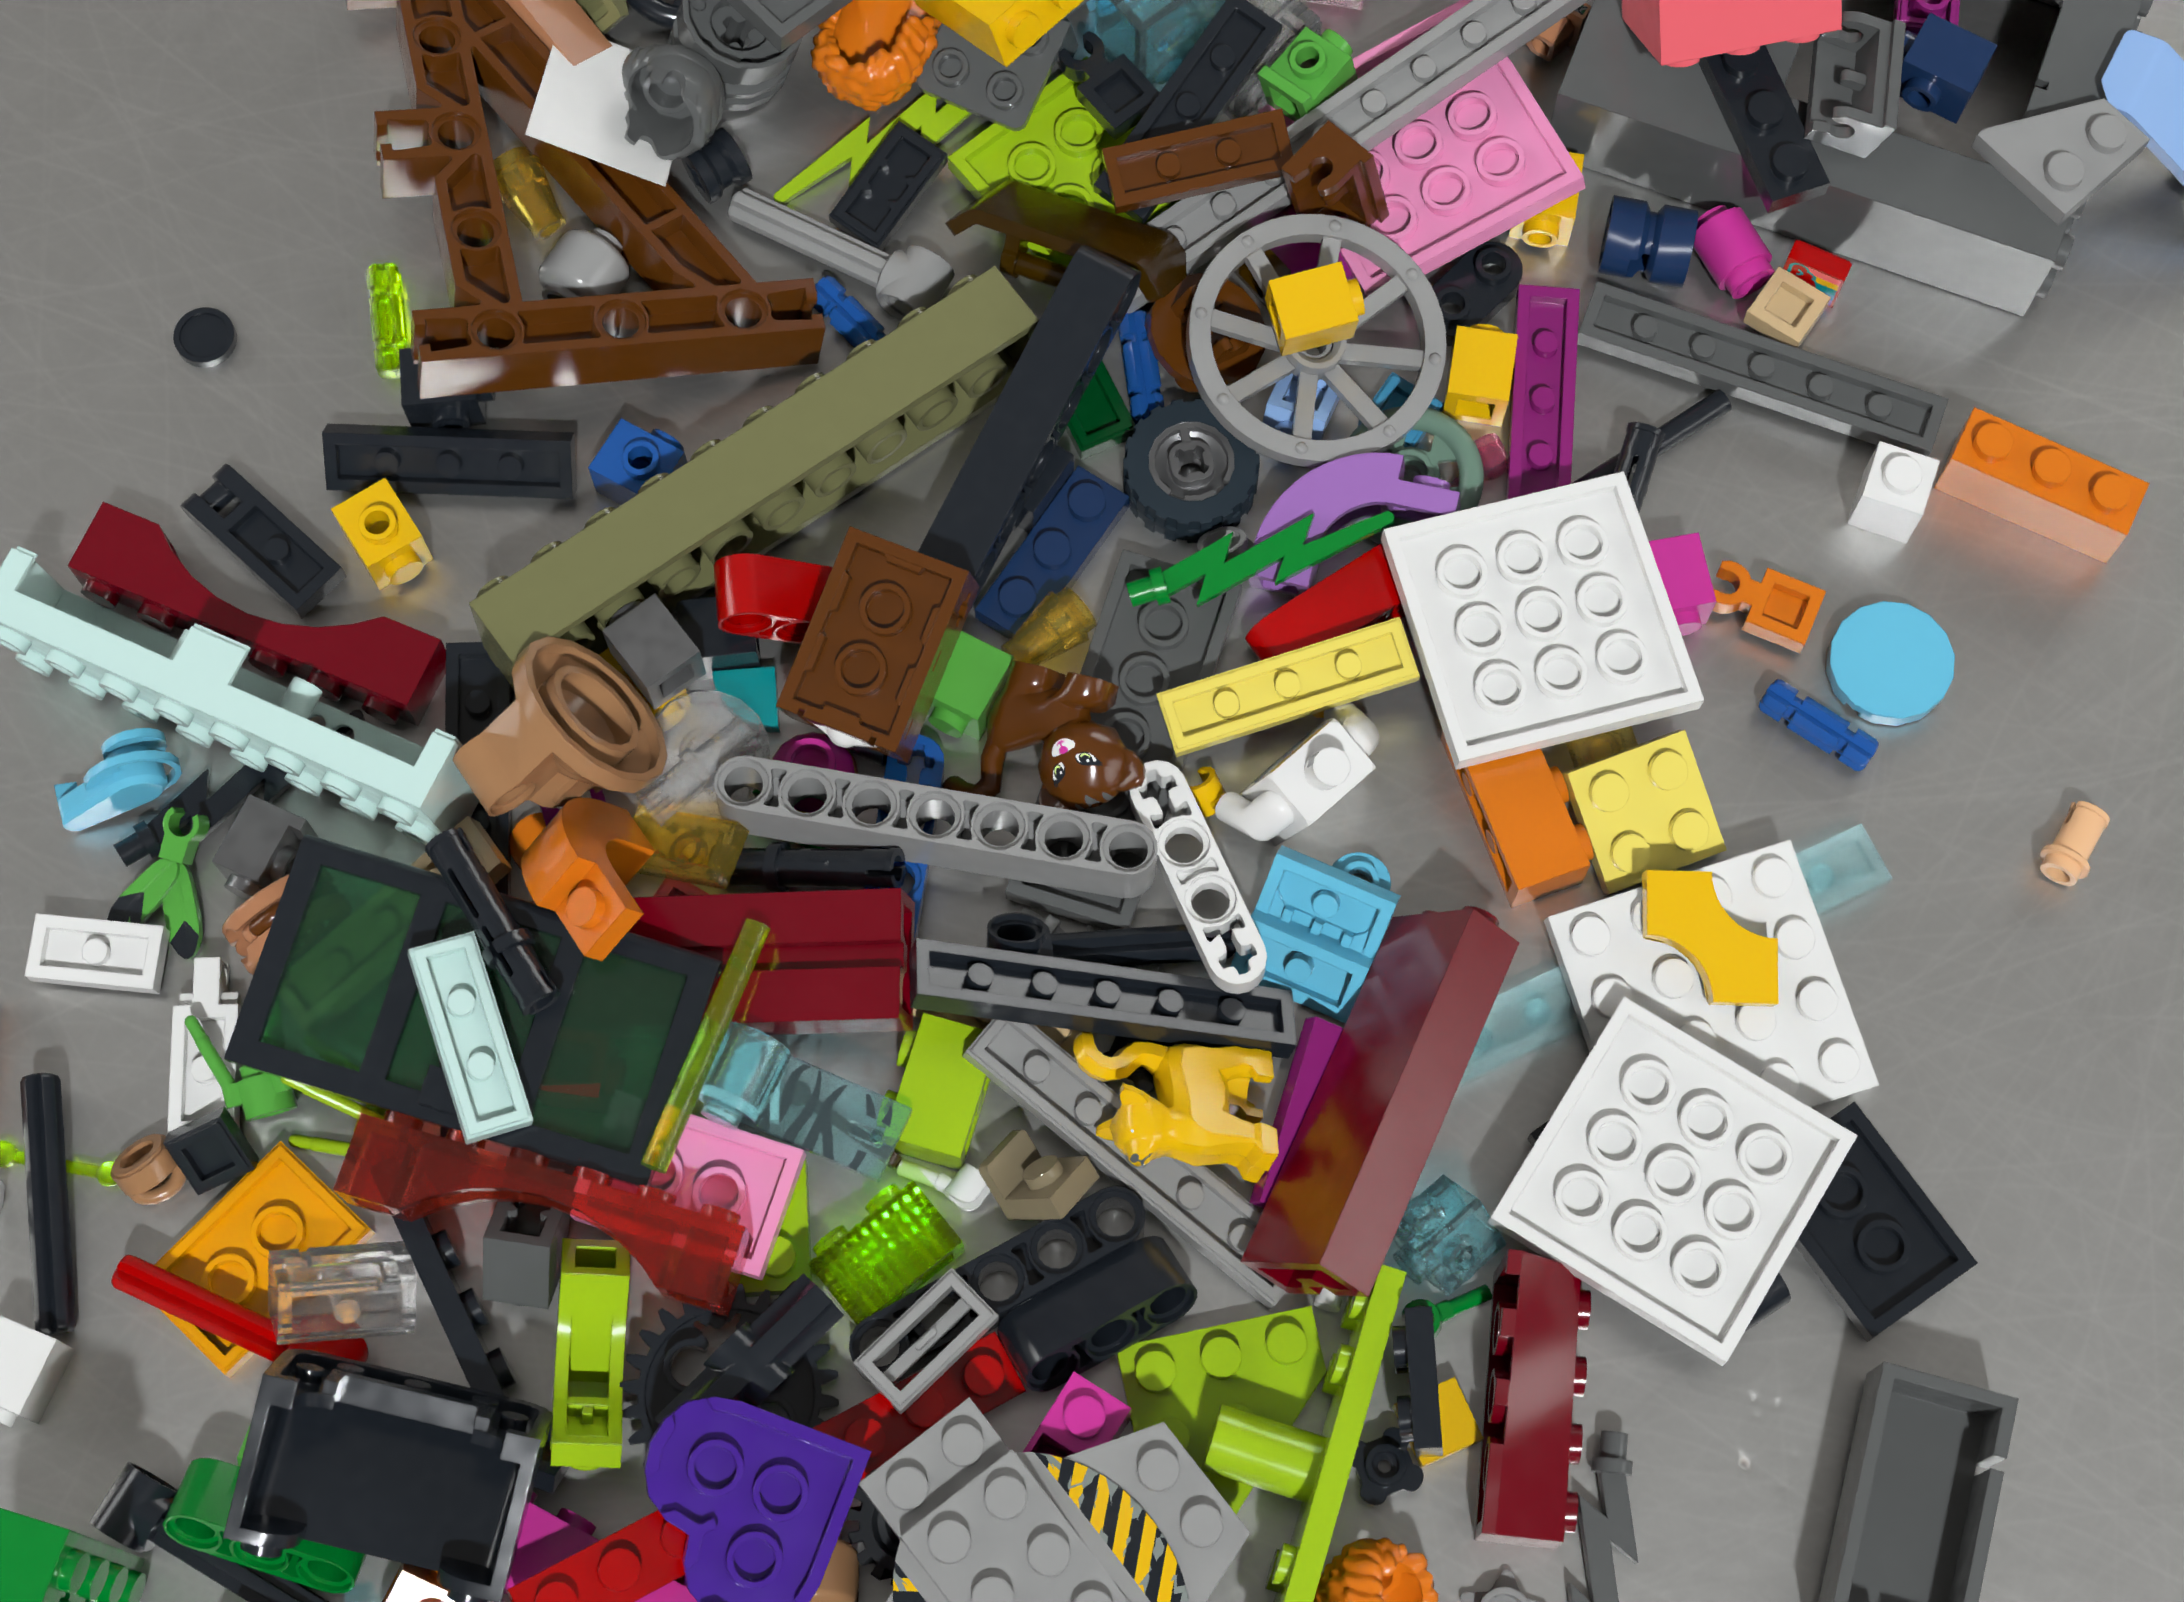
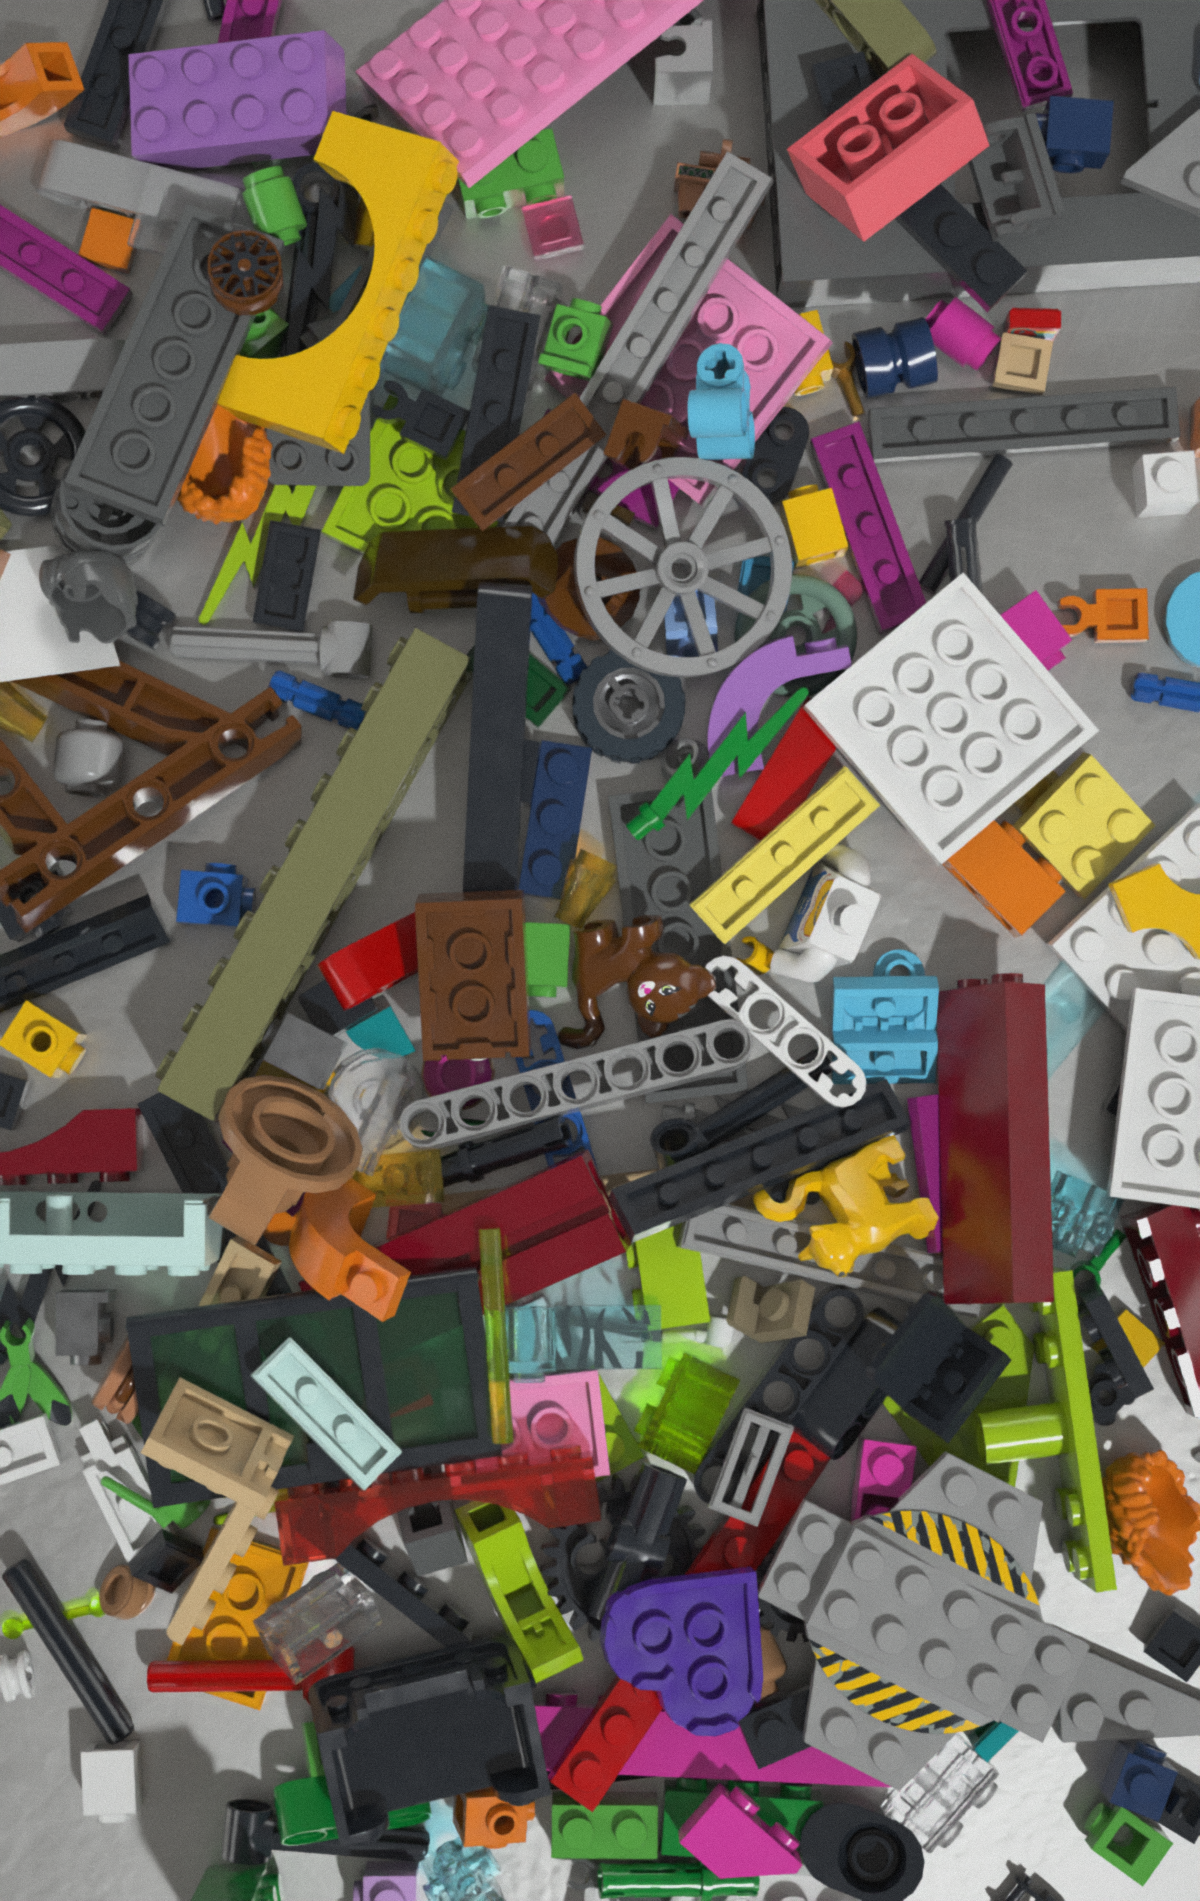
camera: 30 degrees left, 15 degrees up
black pin [424,827,561,1016] -> none
yellow brick [1265,261,1365,356] -> none
none -> tan bracket [141,1377,294,1645]
none -> medium azure piece [688,343,755,460]
none -> pearl gold hand [828,341,865,417]
none -> black bracket [866,1291,1011,1443]

